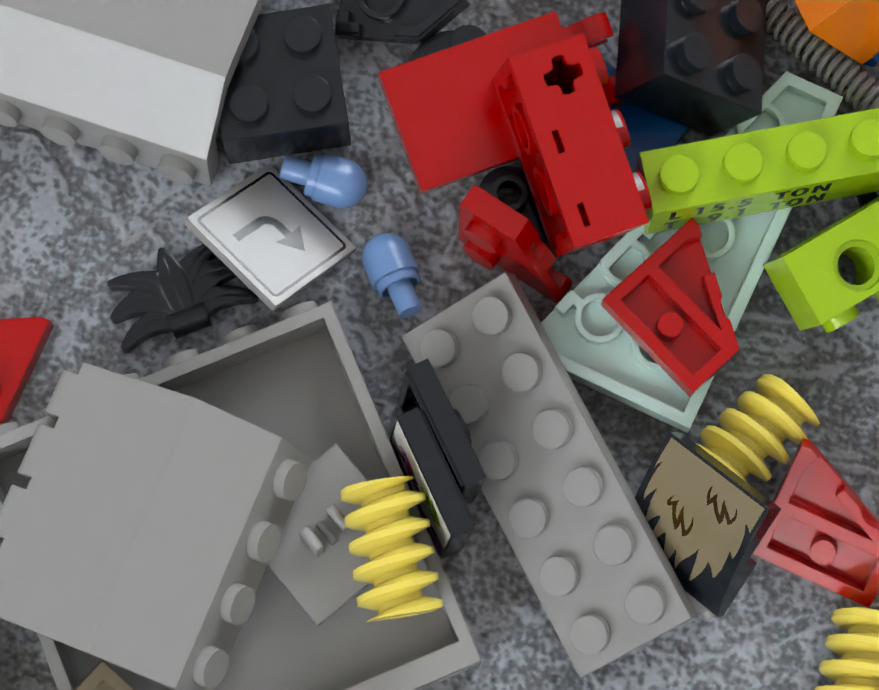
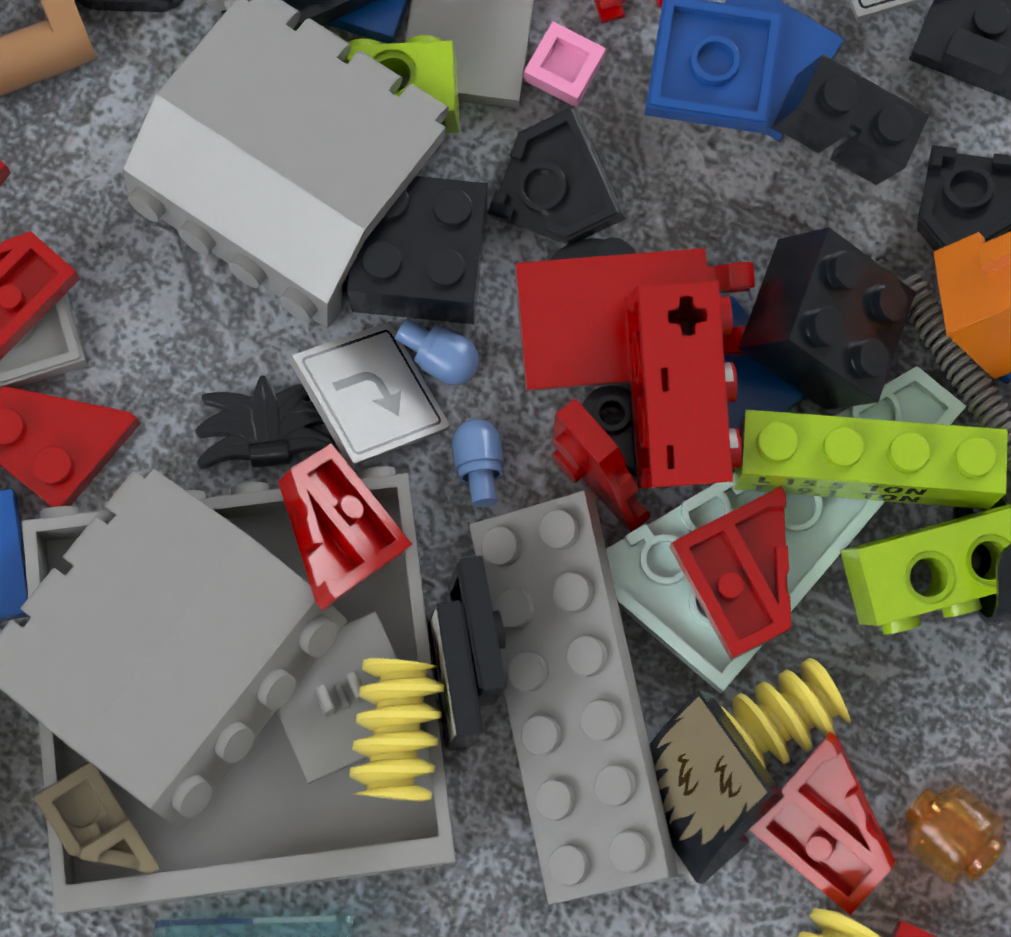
camera: 15 degrees right, 0 degrees up
none -> red wing [278,443,413,611]

